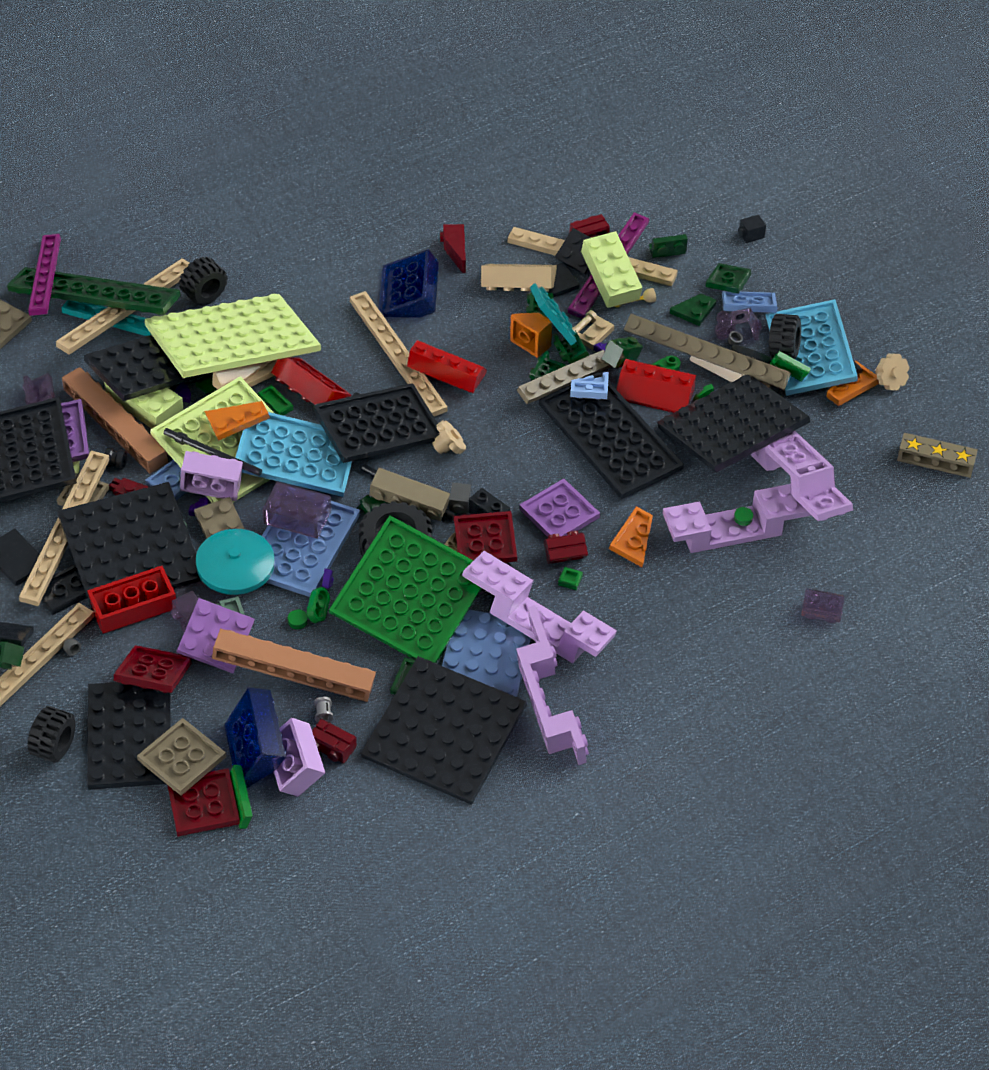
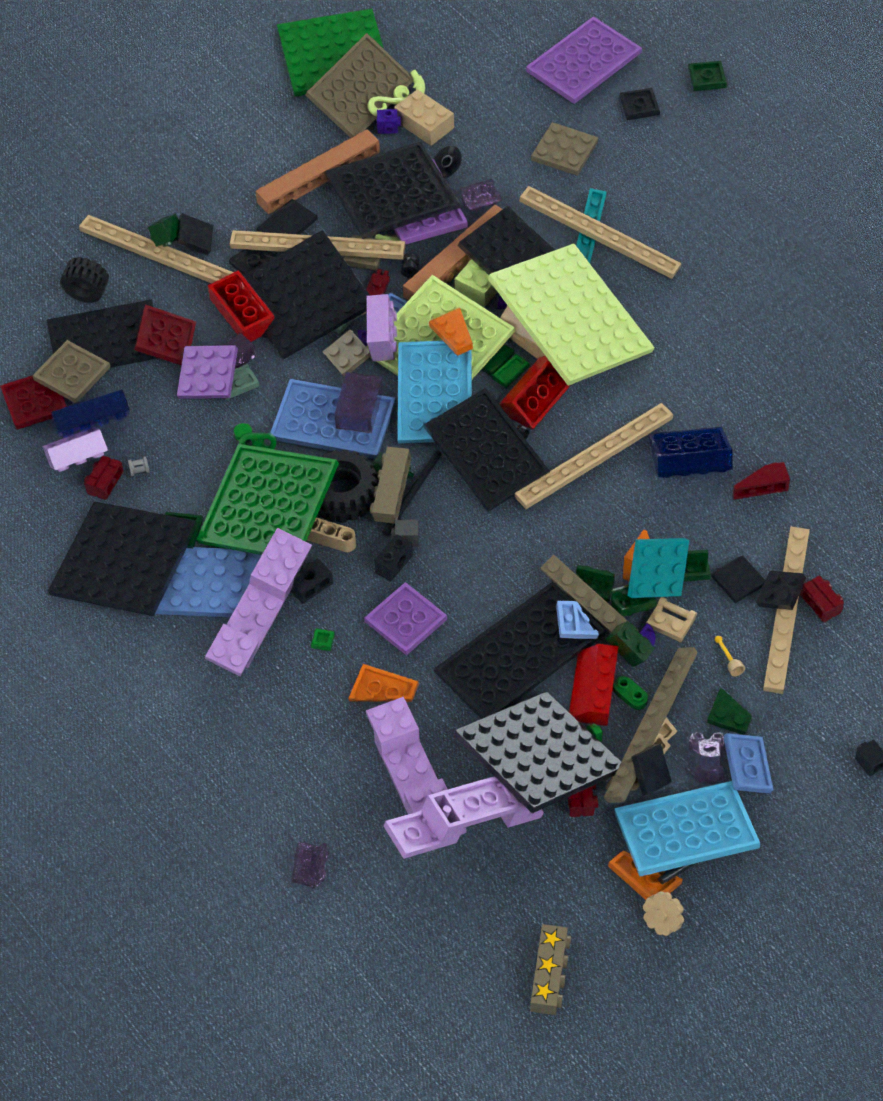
camera: 85 degrees right, 5 degrees up
dark green plate [7,267,181,315] -> none
magenta tile [28,234,61,316] -> none
dark grey hinge [63,638,81,656] -> none
black bar [164,428,262,476] -> none
black tyre [179,257,228,306] -> none
teal dish [196,529,274,595] -> none
nougat brick [212,628,376,702] -> none
green tile [230,765,253,829] -> none
dark purple tile [322,568,334,589] -> none
red slope [407,340,487,393] -> none
tan plant [432,420,466,454] -> none
dark red plate [454,511,518,563] -> none
tan slope [481,264,557,291] -> none
lavender bracket [516,605,589,765] -> none
dark red brick [544,531,588,564] -> none
magenta tile [568,212,649,319] -> none
yellowish green brick [581,231,643,308] -> none
dark green bracket [649,234,688,258] -> none
dark green plate [706,263,751,294] -> none
dark grey hinge [727,331,743,346] -> none
green tile [734,507,754,526] -> none
black tyre [769,314,801,359] -> none
green tile [770,351,811,382] -> none

